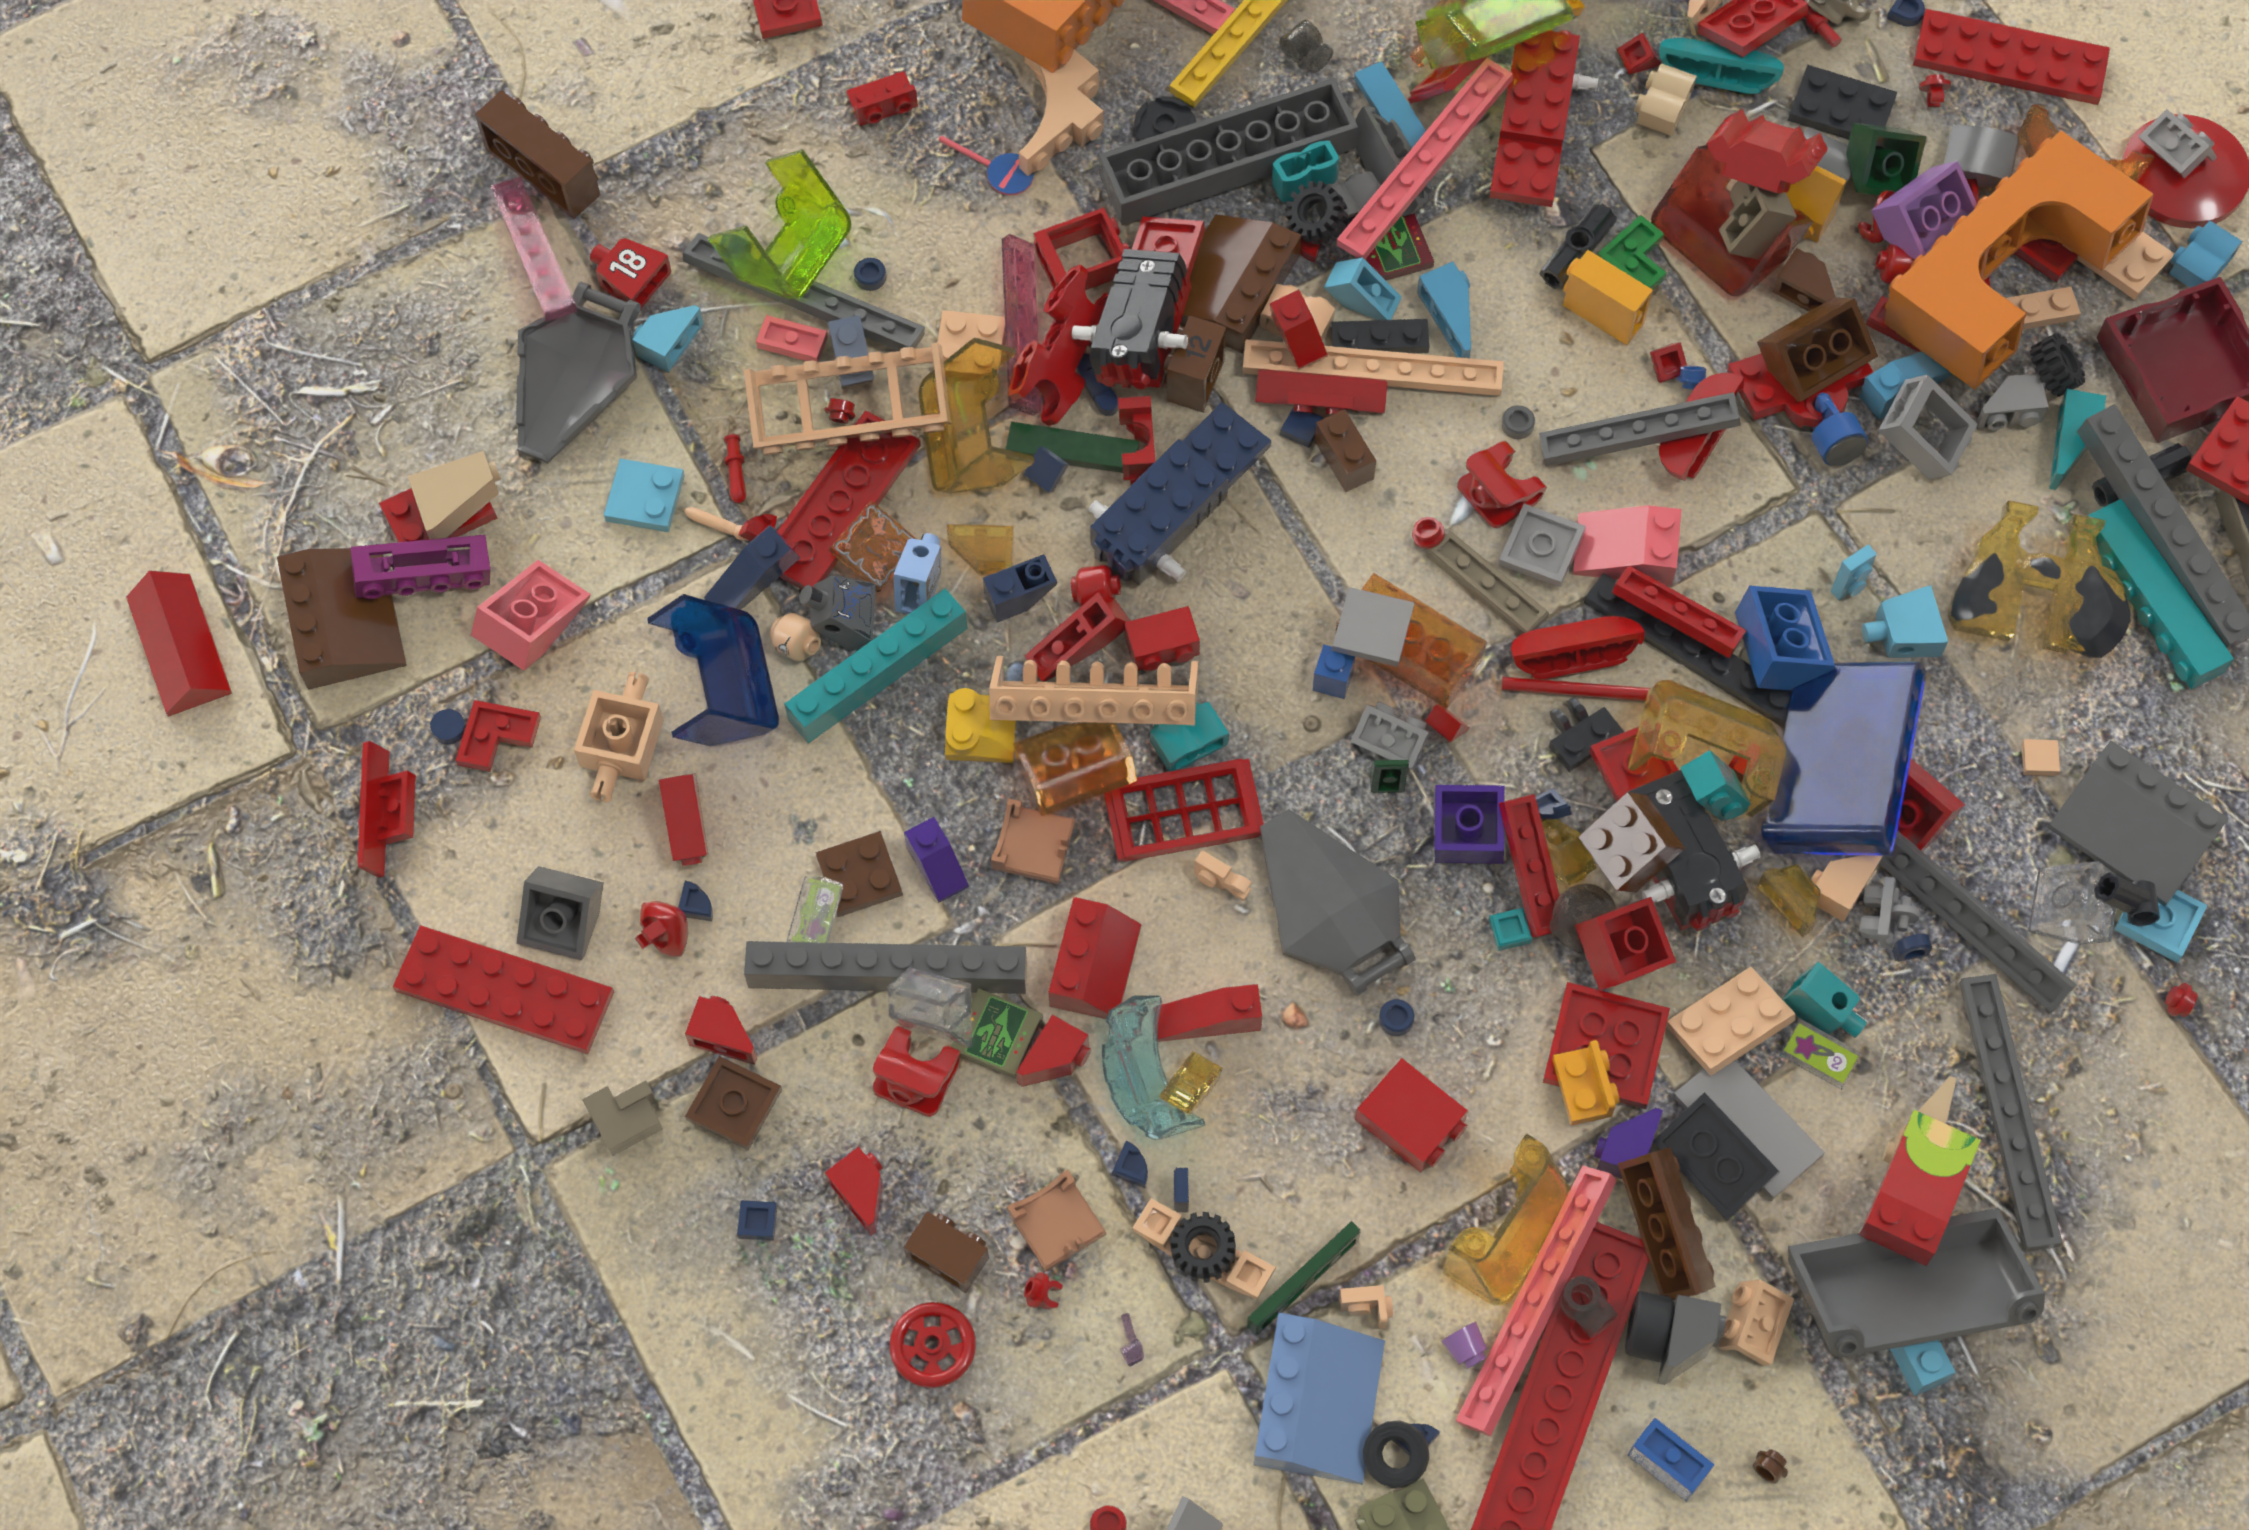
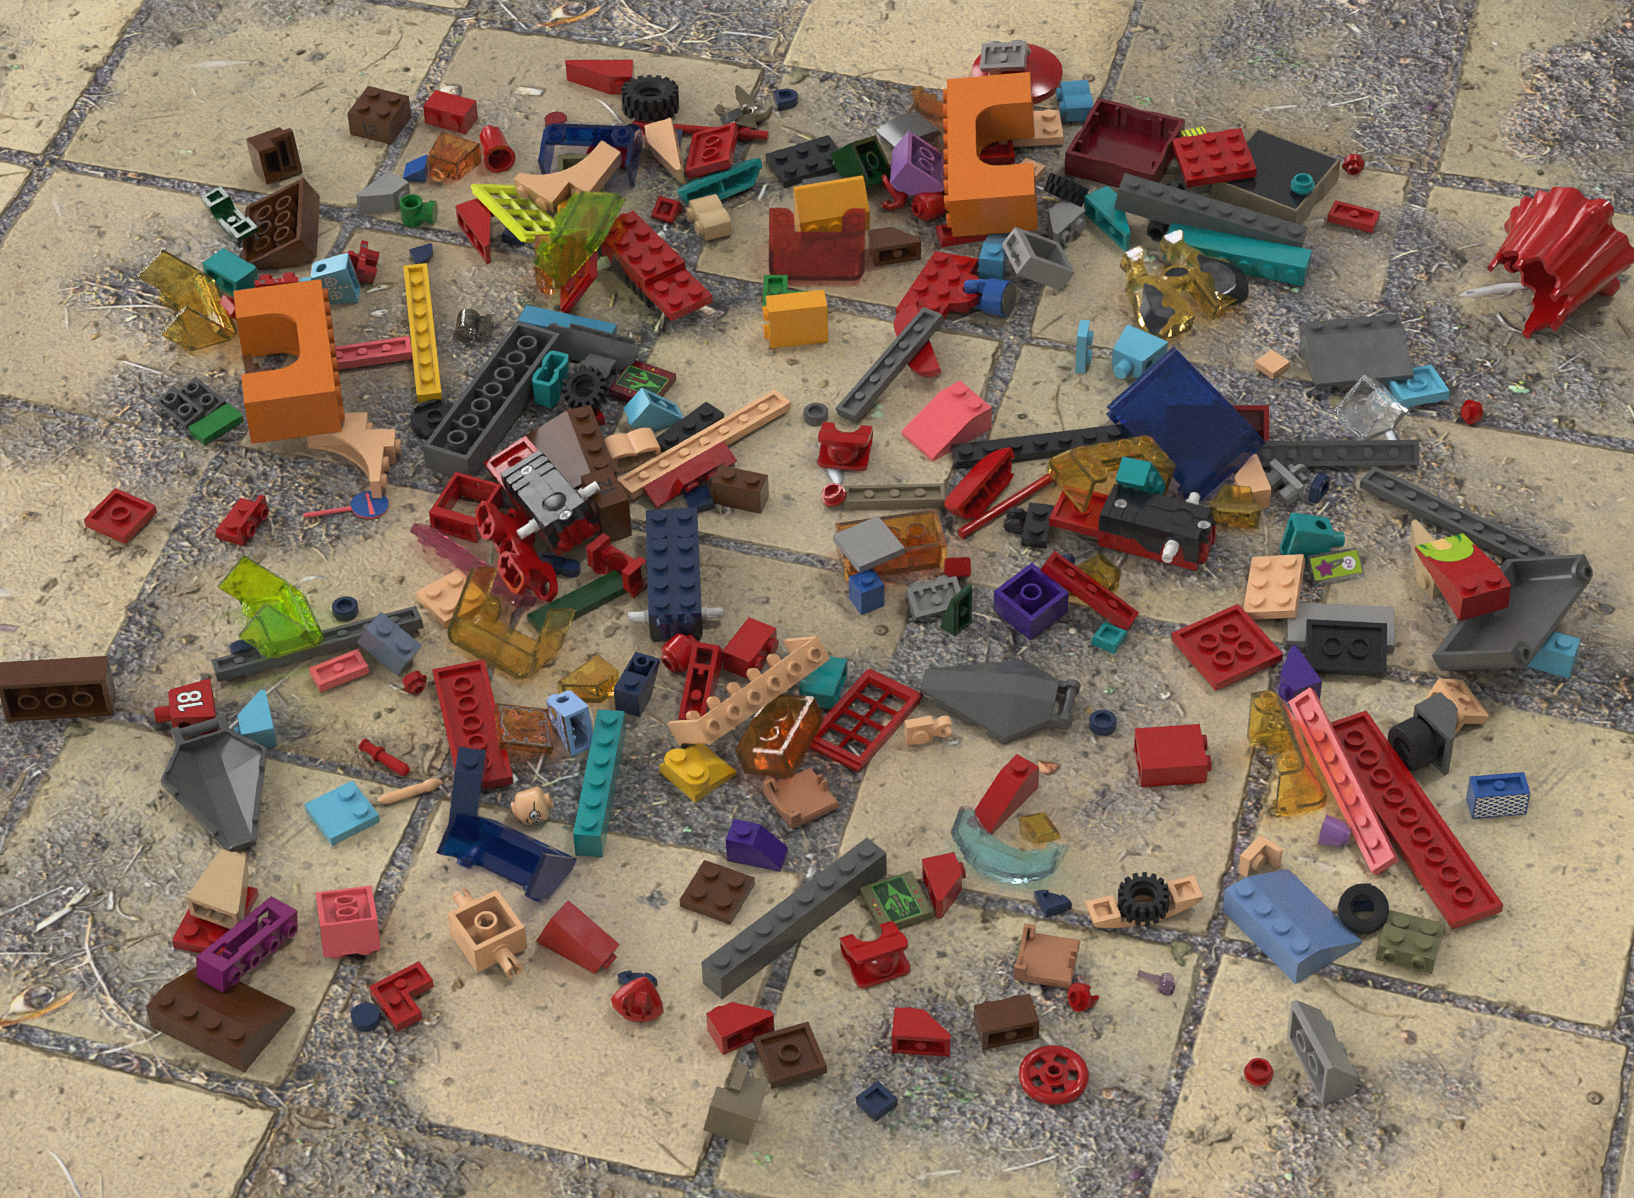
camera: 45 degrees left, 20 degrees down
red slope [126,570,232,717] -> none
red bracket [357,741,416,878] -> none
red plate [393,925,614,1054] -> none
clear pink plate [491,176,577,322] -> none
dark grey slope [516,866,604,960] -> none
red tile [739,514,777,541] -> none
light nougat window [744,343,952,455] -> none
clear slope [787,876,843,943] -> none
dark grey torso [799,575,876,651] -> none
clear slope [888,967,972,1048] -> none
dark blue tile [1024,446,1069,492] -> none
red slope [1048,897,1141,1022] -> none
dark blue tile [1174,1167,1189,1213] -> none
dark green tile [1247,1221,1361,1336] -> none
red slope [1270,289,1328,370] -> none
coral plate [1337,58,1513,259] -> none
dark azure slope [1417,261,1471,358] -> none
light grey plate [1499,504,1586,587] -> none
black piece [1540,204,1617,289] -> none
clear smoke tile [1550,884,1617,954] -> none
light orange bracket [1552,1040,1619,1125] -> none
clear smoke piece [1561,1276,1619,1338] -> none
red brick [1574,897,1676,991] -> none
brick [1579,792,1686,893] -> none
red plate [1611,565,1747,658] -> none
reddish brown slope [1617,1147,1716,1300] -> none
red slope [1650,342,1687,383] -> none
blue plate [1676,366,1706,389] -> none
red slope [1706,109,1828,194] -> none
dark tan brick [1719,181,1797,260] -> none
blue slope [1735,585,1835,690] -> none
reddish brown plate [1753,1449,1788,1484] -> none
reddish brown slope [1757,297,1878,402] -> none
red plate [1913,8,2111,105] -> none
red plate [1919,74,1951,107] -> none
black piece [2094,872,2160,926] -> none

